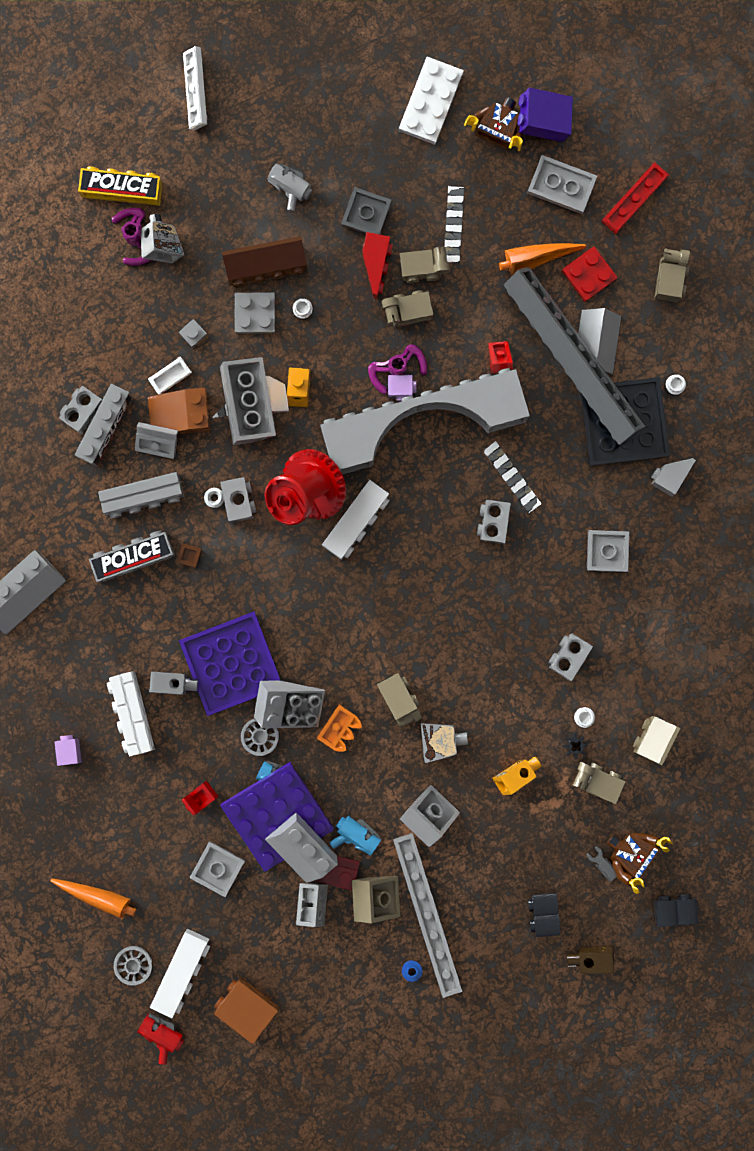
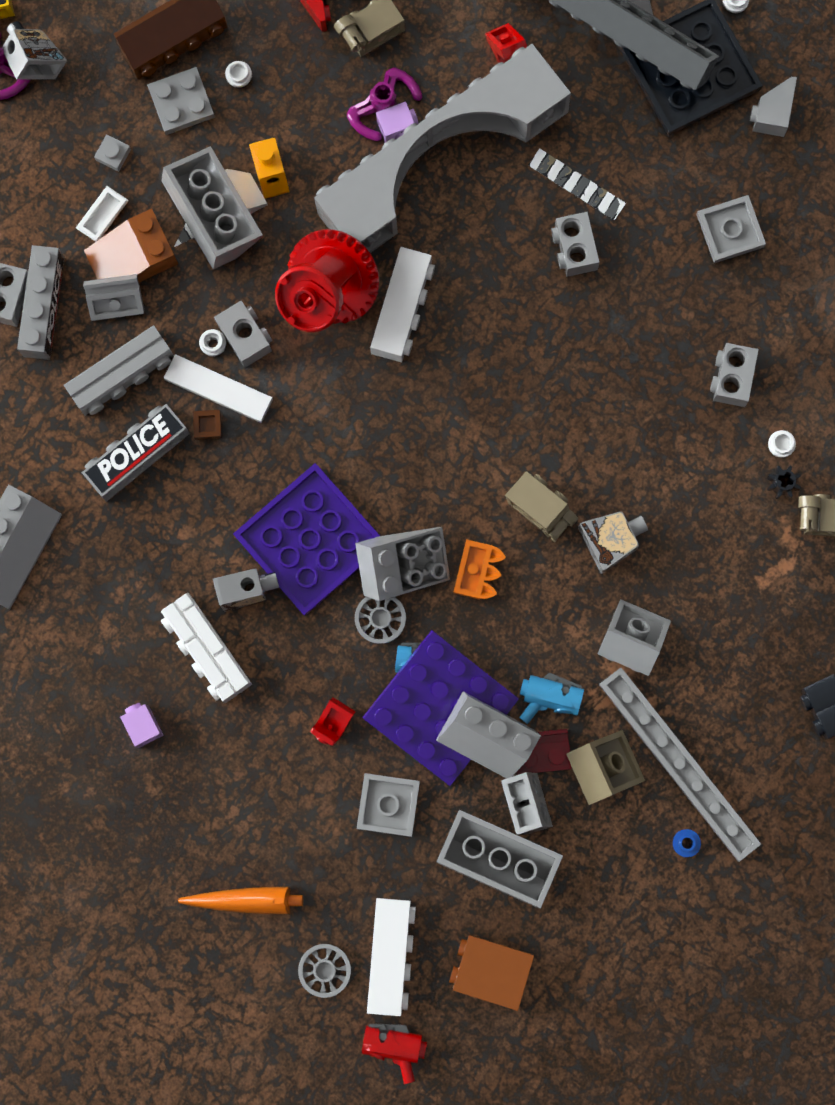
camera: 15 degrees left, 5 degrees down
light orange torso [492,757,541,795] -> none
none -> white tile [164,354,273,423]
none -> light grey slope [436,810,563,909]

